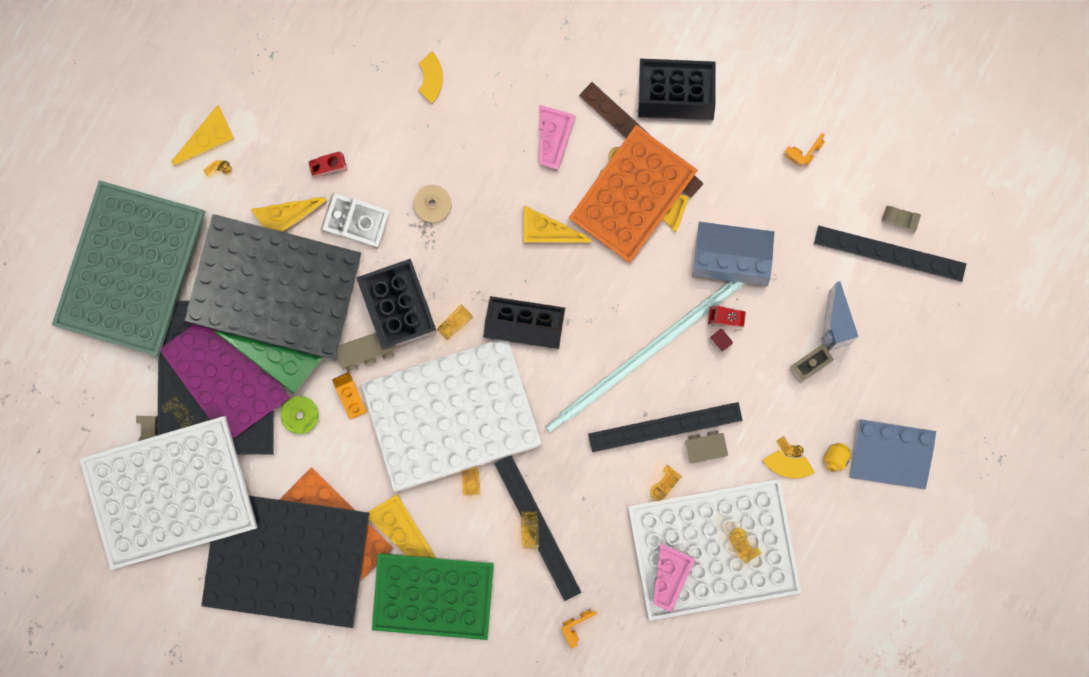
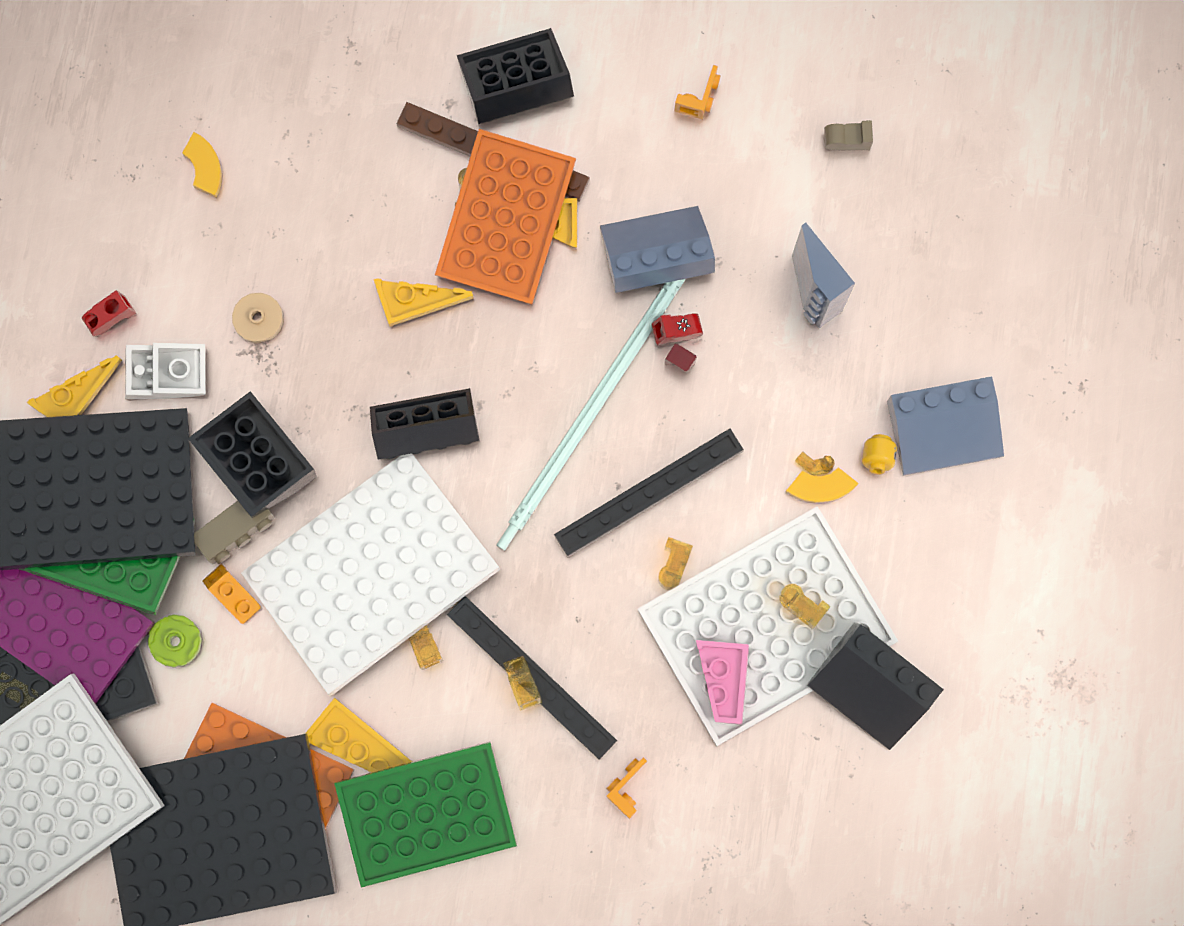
camera: 20 degrees left, 5 degrees down
clear yellow leg [437,304,474,340] -> none
bright pink wing [539,105,576,170] -> none
dark tan brick [685,430,728,464] -> none
dark tan brick [790,344,834,383] -> none
black plate [813,225,967,283] -> none
none -> black slope [807,623,944,750]

